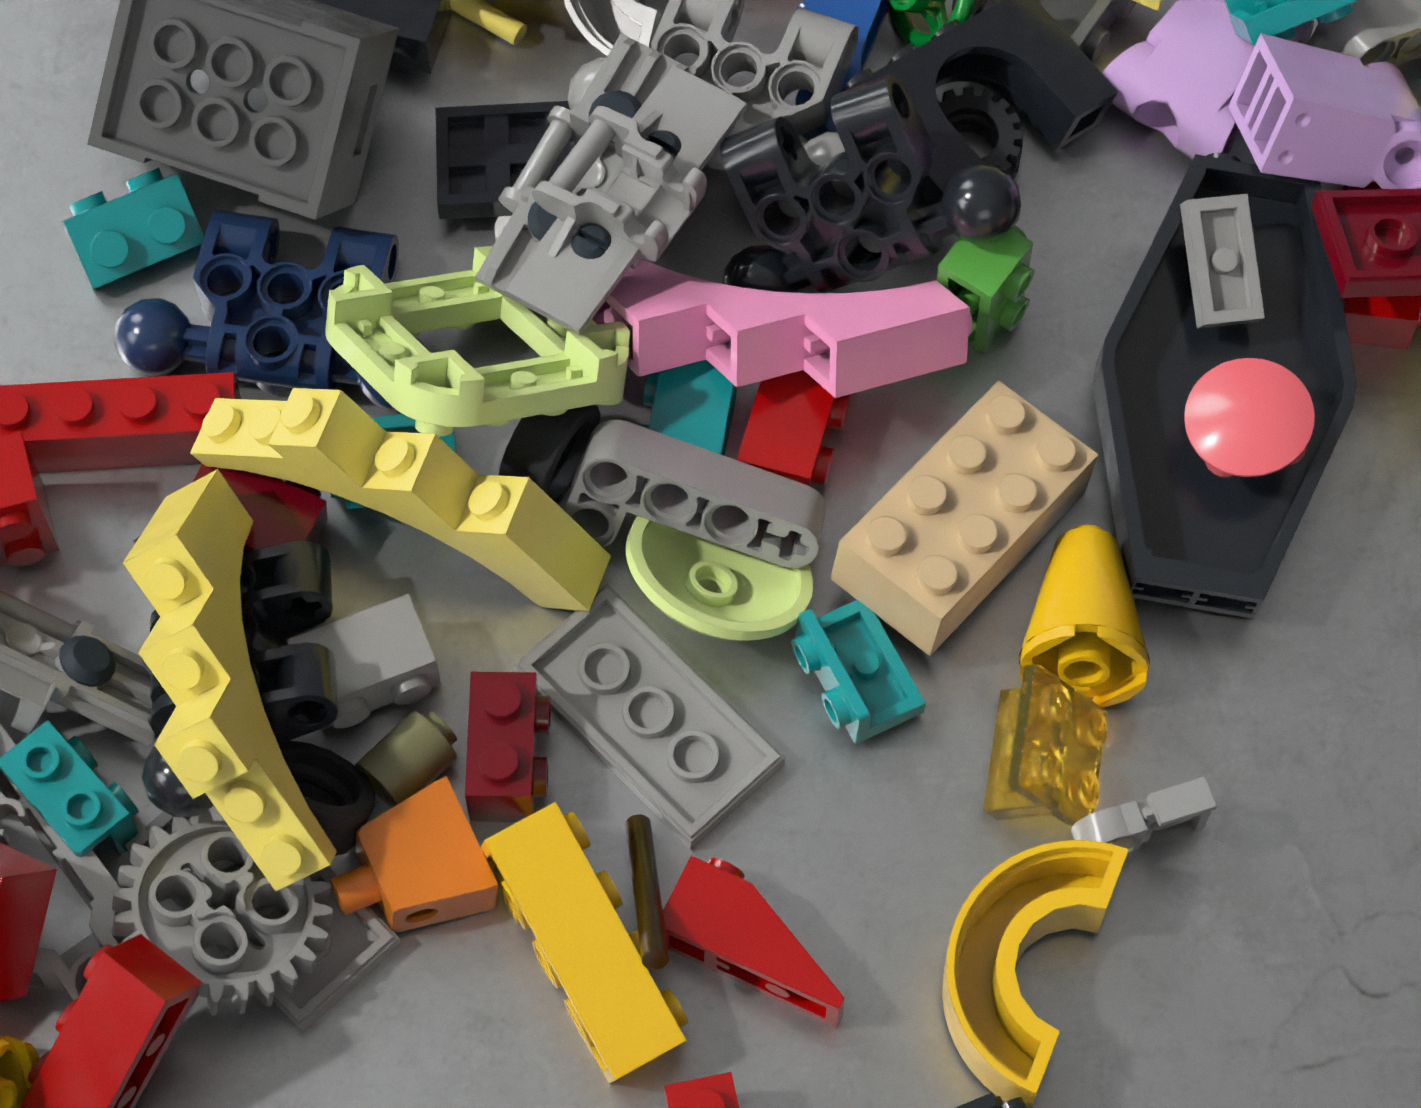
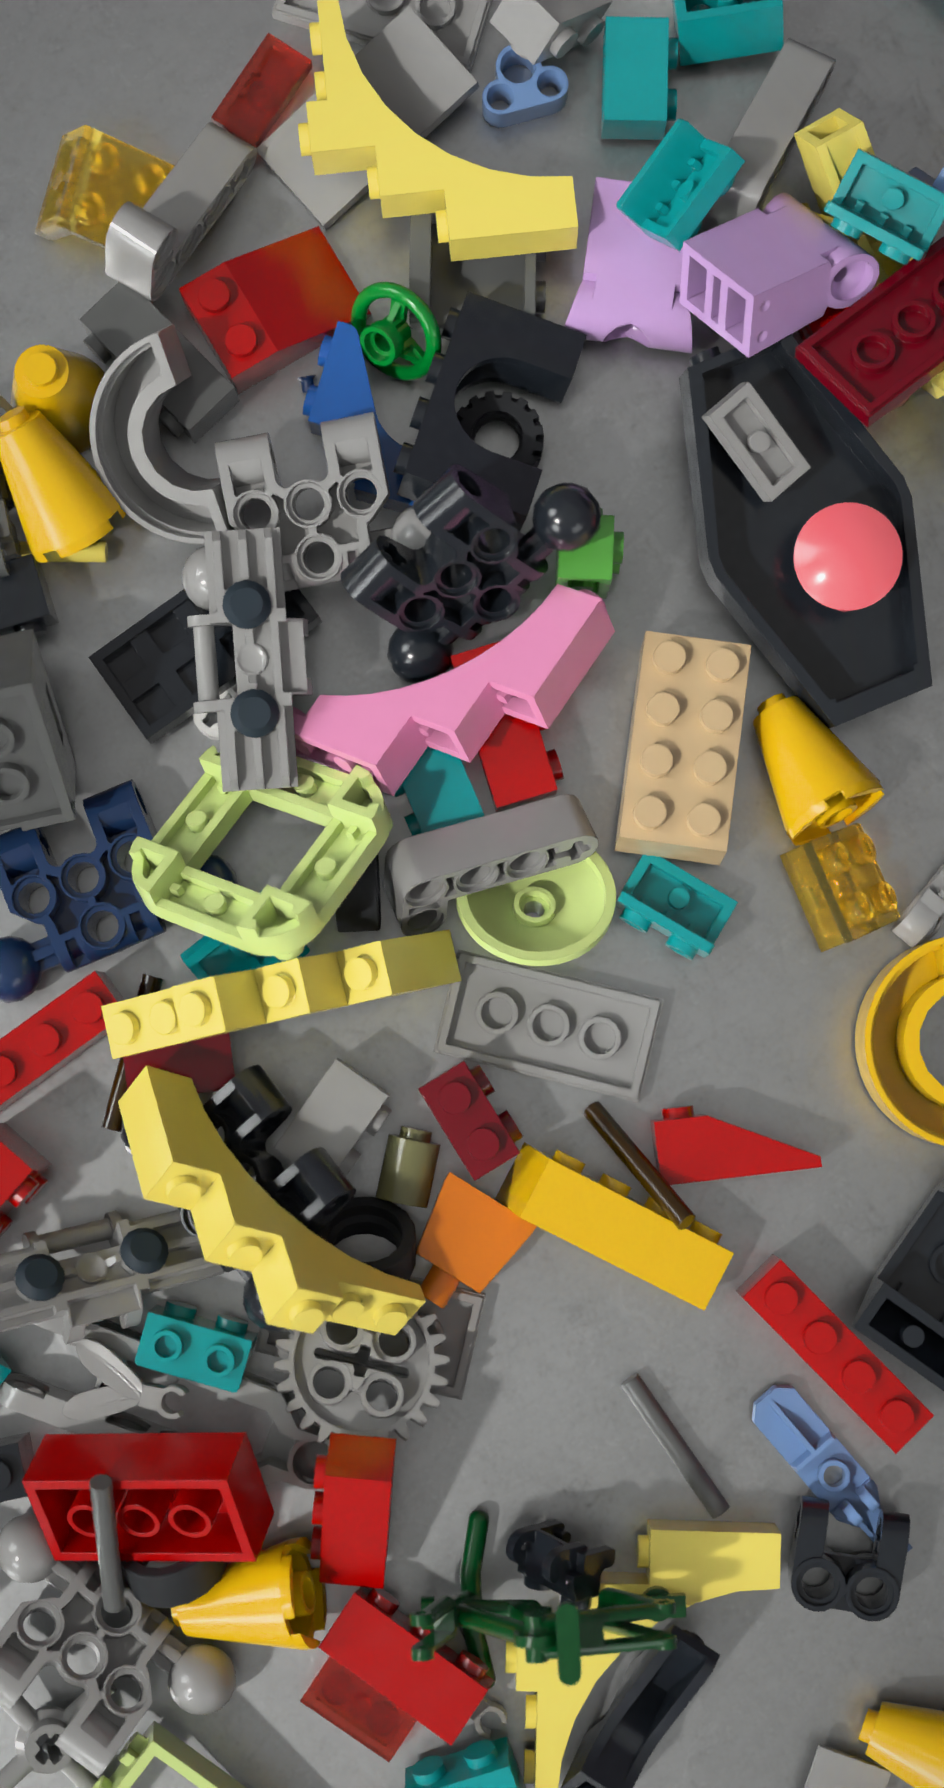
camera: 30 degrees left, 20 degrees up
light grey piece [504,65,747,335] -> none

